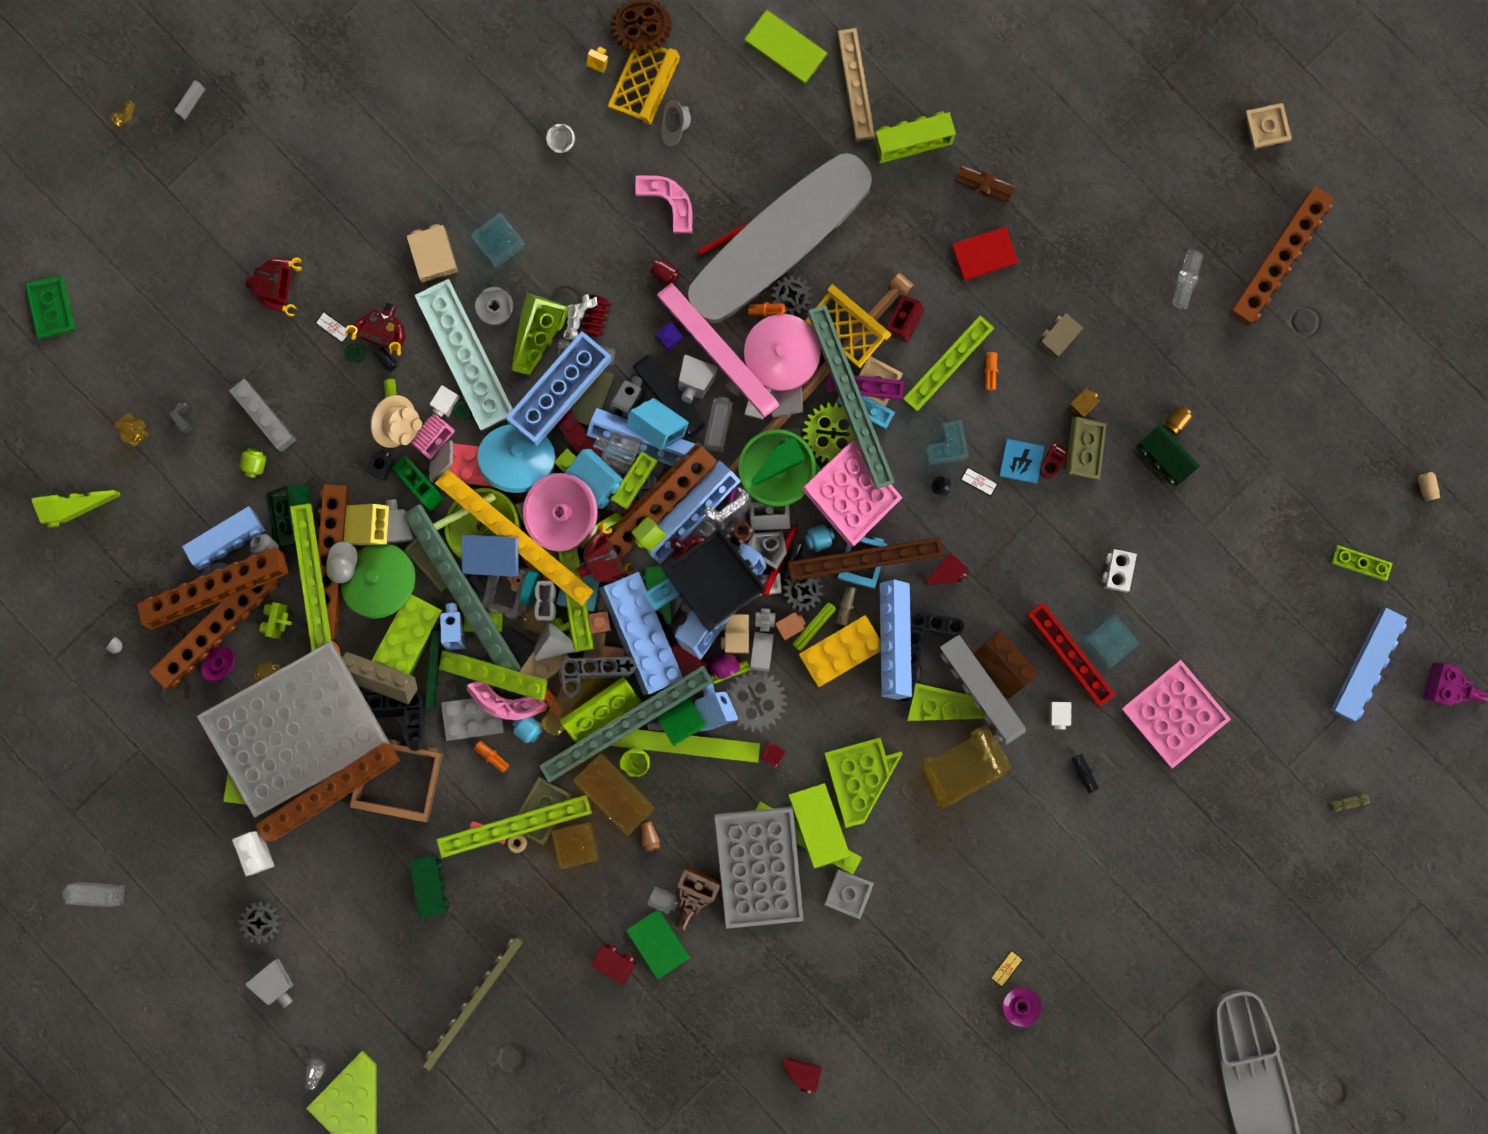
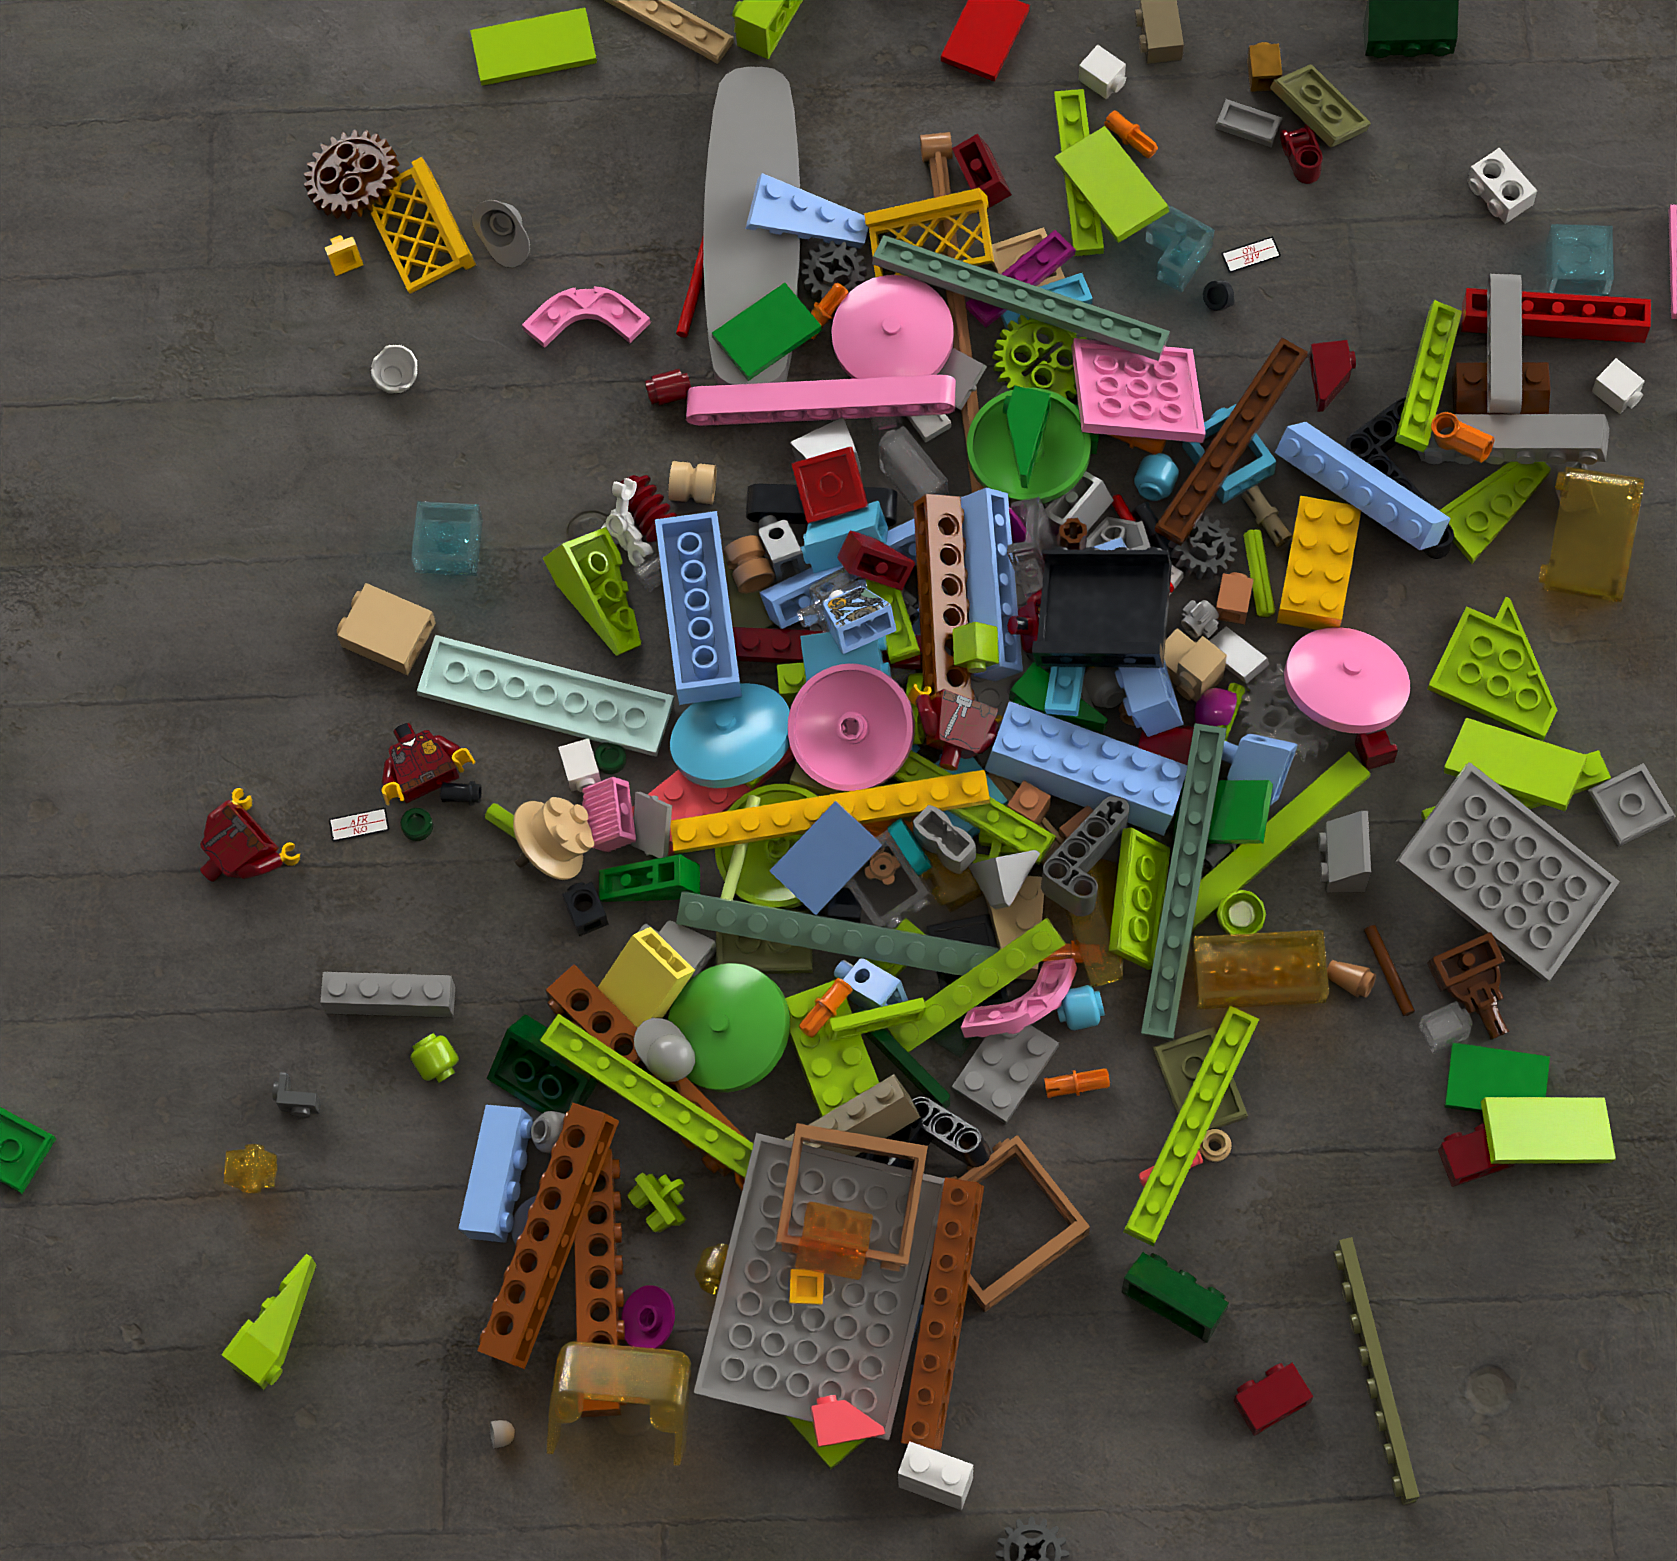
camera: 45 degrees left, 15 degrees down
light grey plate [475,287,514,326] -> none
clear yellow brick [551,821,599,869] -> none
dark purple brick [656,322,683,352] -> none
dark azure tile [999,439,1044,484] -> none
none -> clear yellow windscreen [547,1342,691,1466]
none -> tan wheel [669,461,717,505]
none -> green tile [712,283,822,381]
none -> medium nougat wheel [723,535,775,594]
none -> light blue wing [745,173,868,248]
none -> medium nougat window [775,1123,928,1272]
none -> yellow plate [789,1269,824,1305]
none -> red plate [791,446,868,523]
none -> clear orange bracket [795,1201,873,1280]
none -> orange axle [799,978,853,1038]
none -> coral slope [810,1395,885,1447]
none -> light blue torso [823,587,897,654]
none -> lime tile [826,997,926,1041]
none -> dark red slope [837,530,915,591]
none -> lime tile [1055,126,1170,243]
none -> white brick [1078,45,1126,99]
none -> light grey tile [1215,99,1282,147]
none -> dark red brick [1233,1362,1314,1436]
none -> bright pink dish [1284,627,1410,733]
none -> light grey slope [1318,811,1371,892]
none -> reddish brown bar [1364,925,1415,1016]
none -> lime plate [1395,300,1462,453]
none -> orange piece [1431,412,1495,463]
none -> tile [1481,1097,1616,1164]
none -> light grey beam [1487,274,1522,414]

